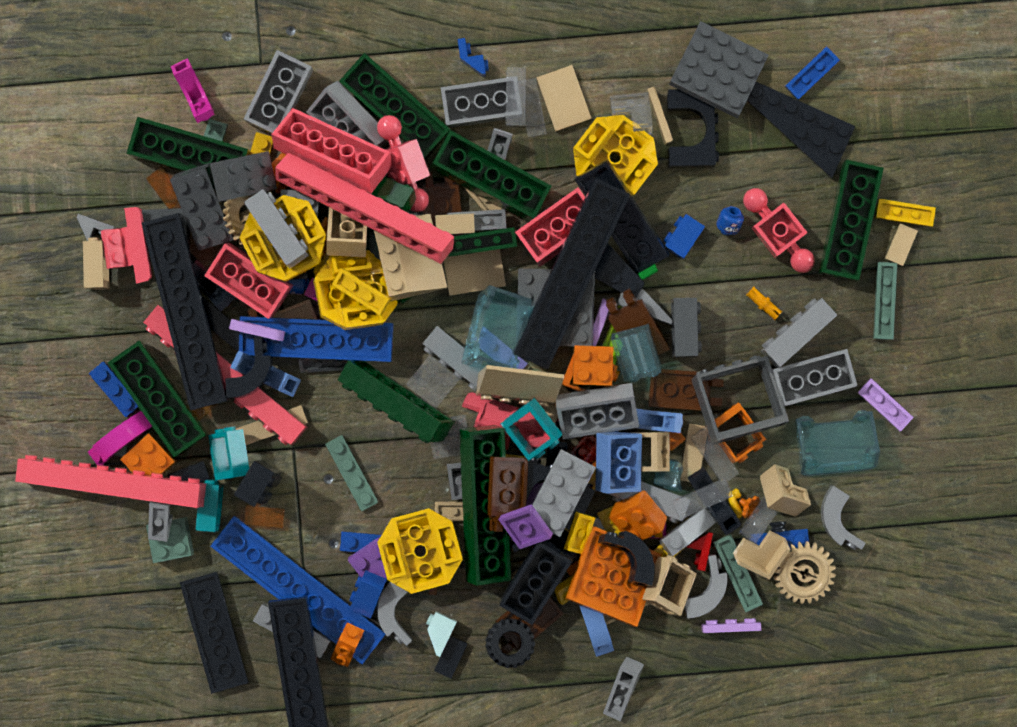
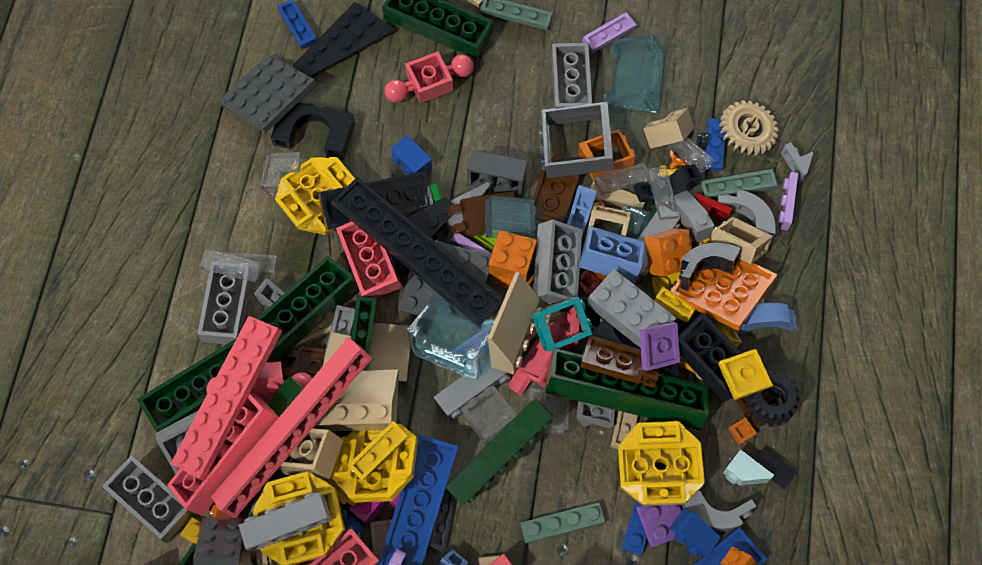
camera: 75 degrees left, 20 degrees down
blue slope [458,38,489,77] -> none
tan tile [536,65,592,132] -> none
light grey slope [603,657,644,721] -> none
tan tile [646,87,673,145] -> none
blue head [716,206,744,235] -> none
tan panel [733,530,790,580] -> none
light orange pin [746,286,783,321] -> none
light grey brick [760,298,837,368] -> none
light grey arch [821,486,866,550] -> none
none -> coral plate [171,316,282,481]
none -> yellow tile [718,349,773,400]
none -> orange tile [728,417,757,446]
none -> light grey slope [781,142,813,183]

